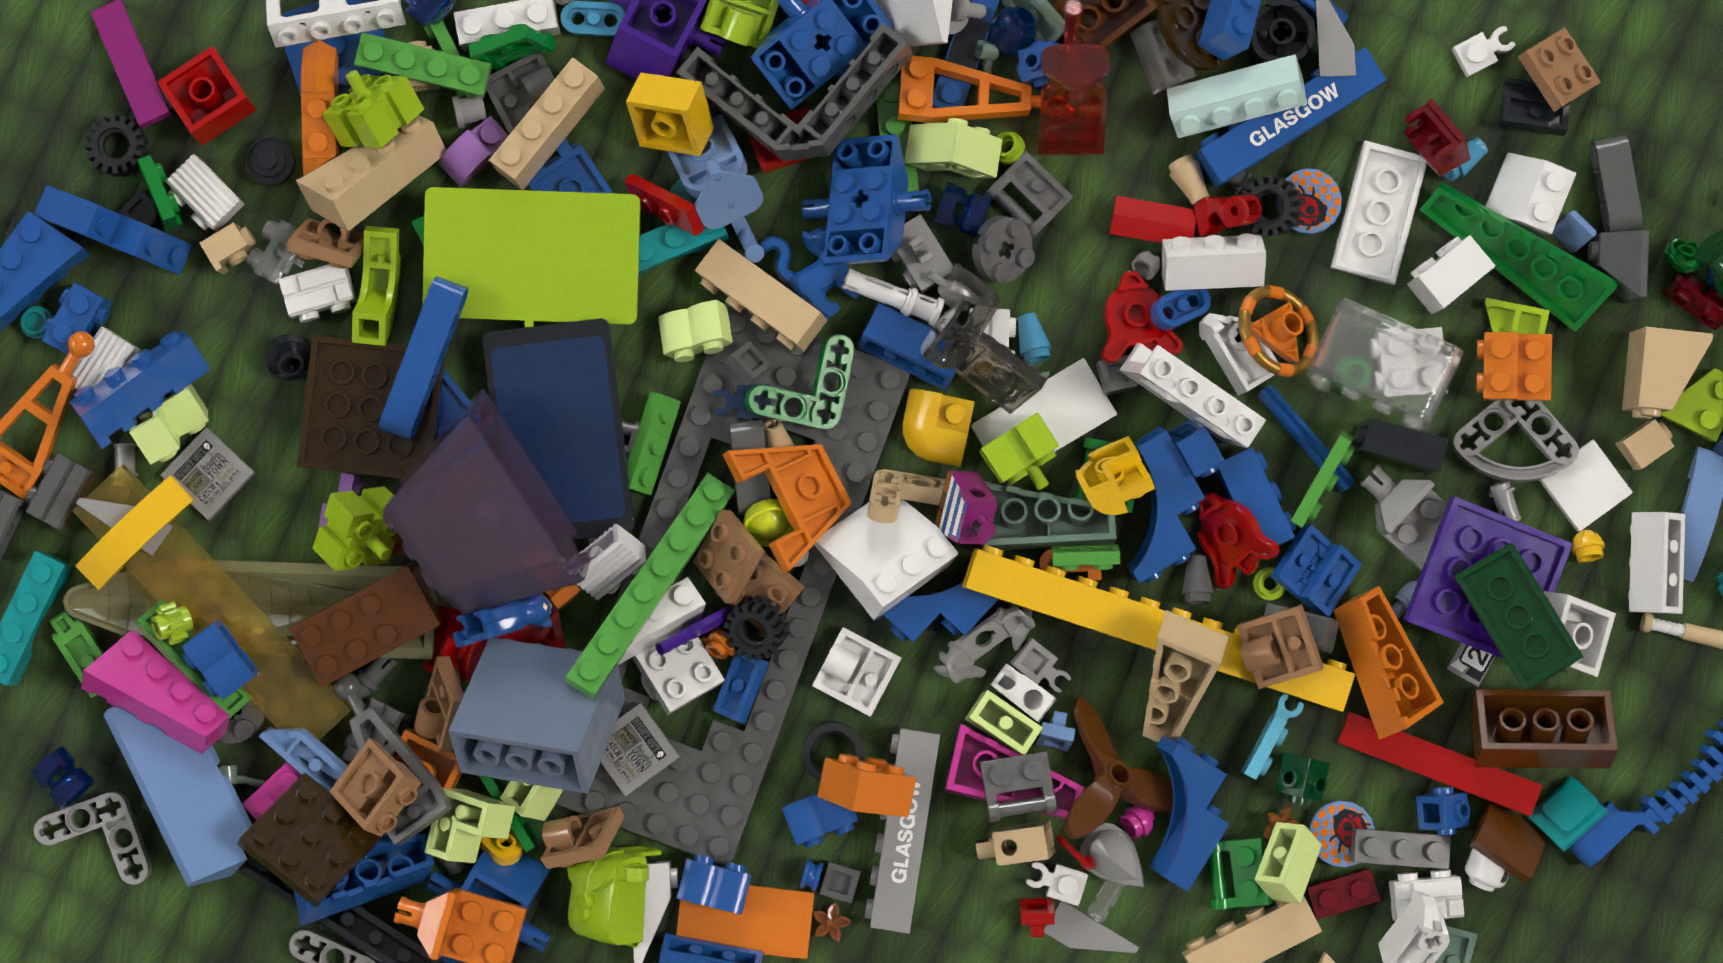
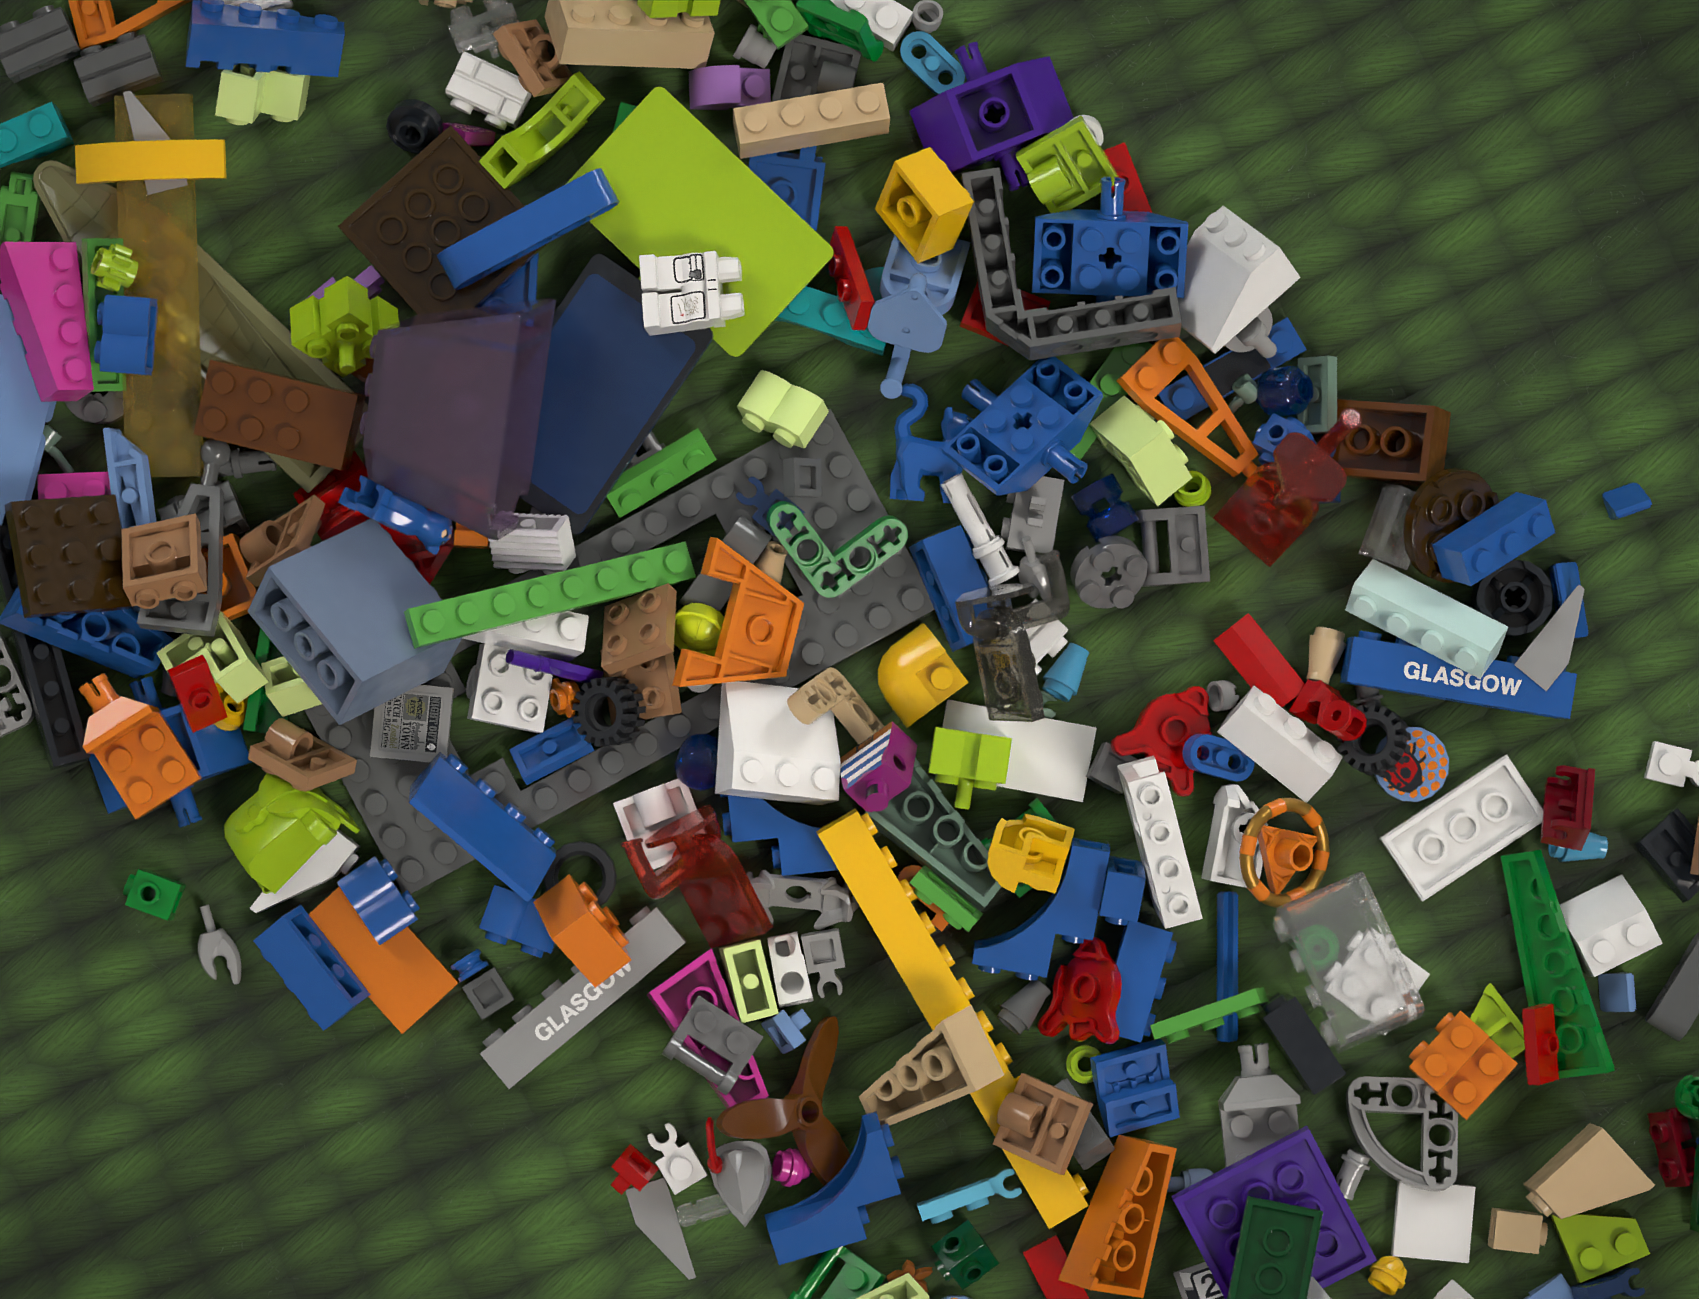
camera: 35 degrees right, 0 degrees up
light grey pin [112,443,139,485] -> none
light grey tile [161,427,256,521] -> none
tan brick [695,239,828,352] -> none
dark orange plant [813,902,852,942] -> none
tan torso [976,820,1056,866] -> none
white brick [1407,235,1495,314] -> none
dark grey slope [1587,230,1649,304] -> none
none -> red plate [167,654,228,733]
none -> blue slope [409,752,556,903]
none -> magenta tile [443,123,495,146]
none -> clear red plate [620,804,773,948]
none -> white hips [639,251,745,336]
none -> clear blue head [674,734,718,790]
none -> red plate [1522,1004,1559,1085]

